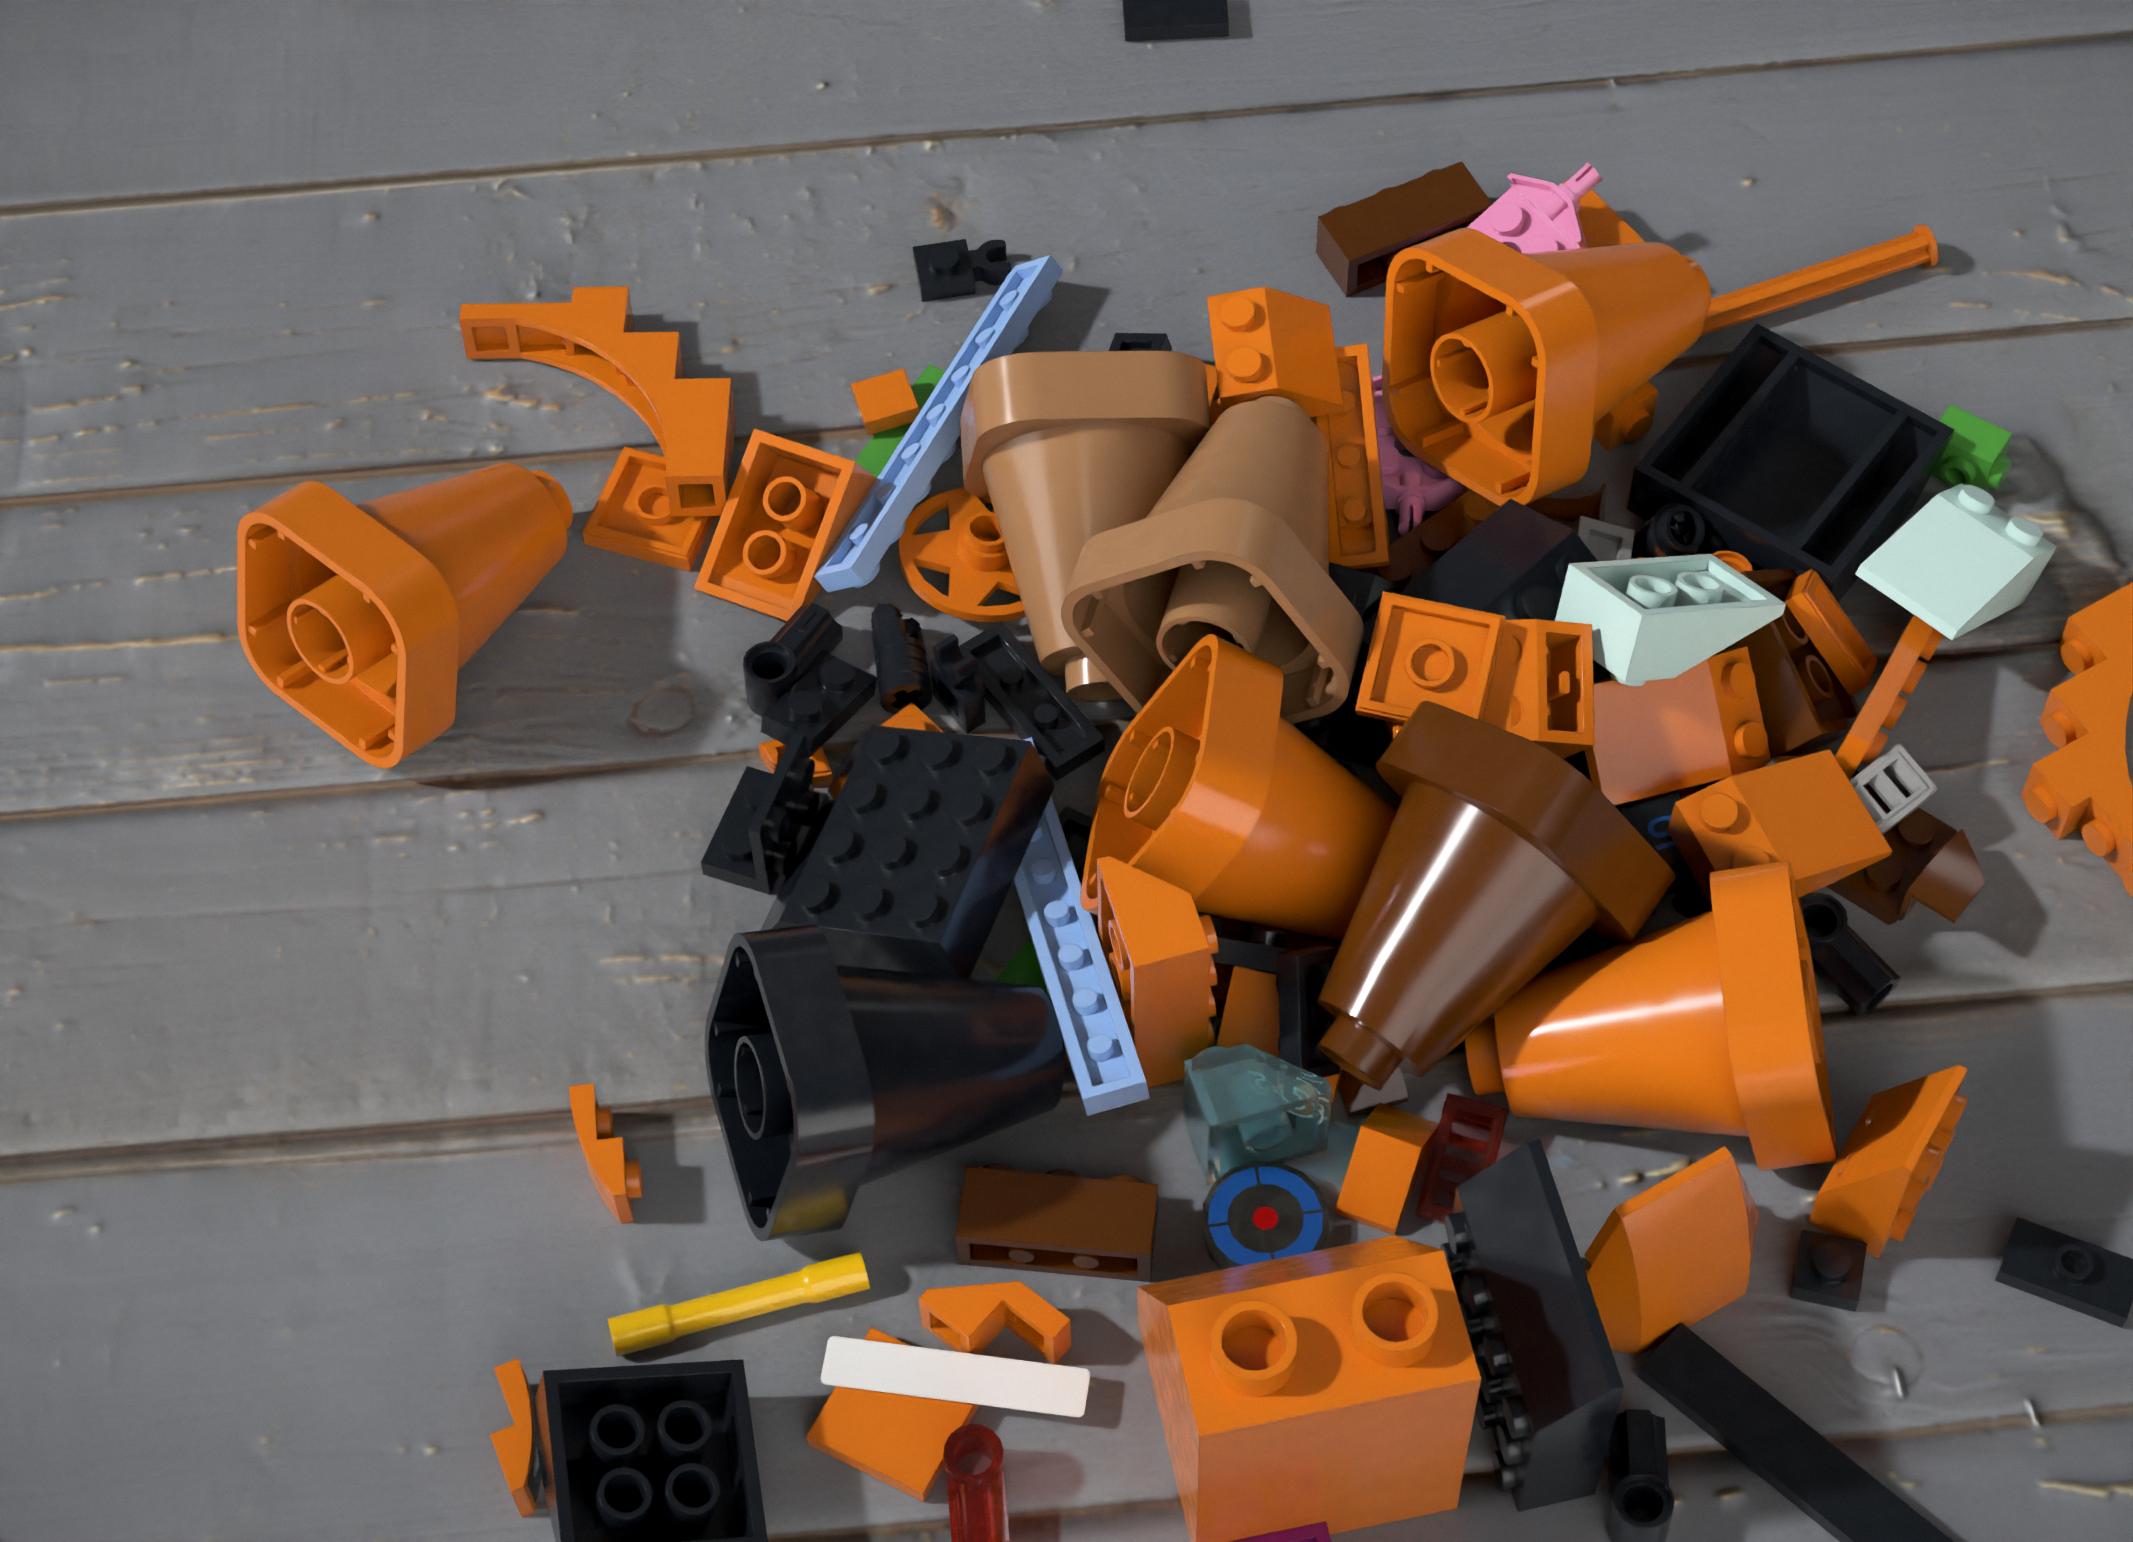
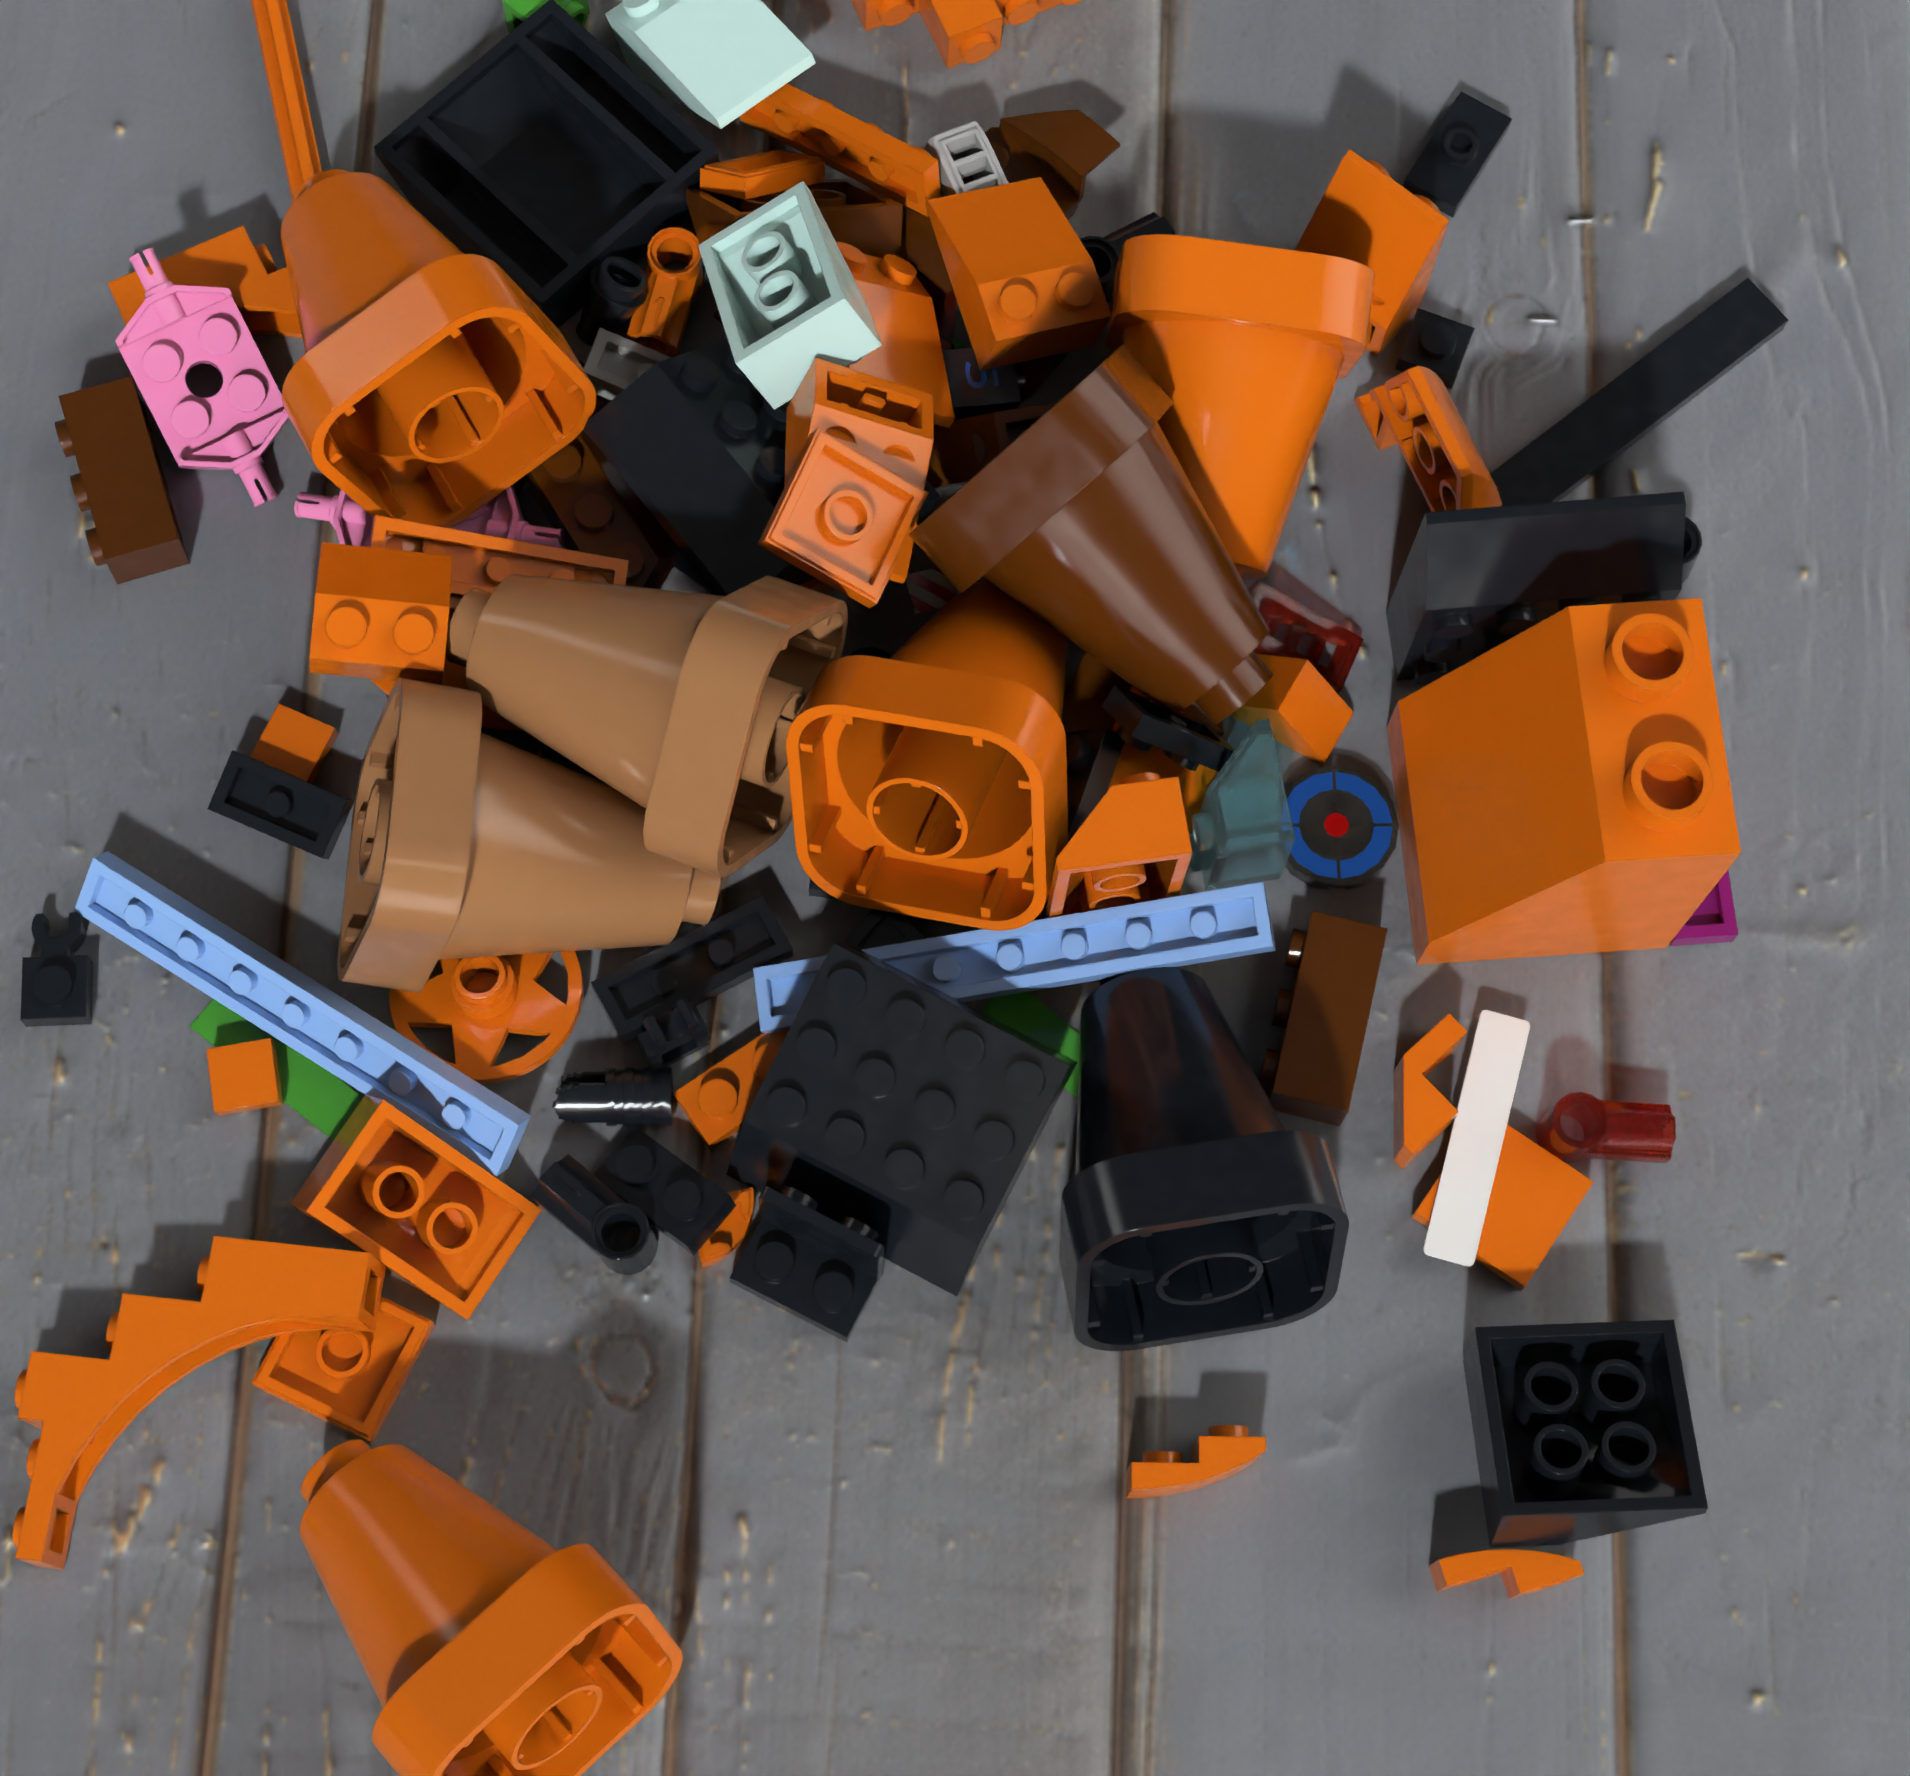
camera: 90 degrees left, 15 degrees up
yellow piece [607,1251,870,1357] -> none

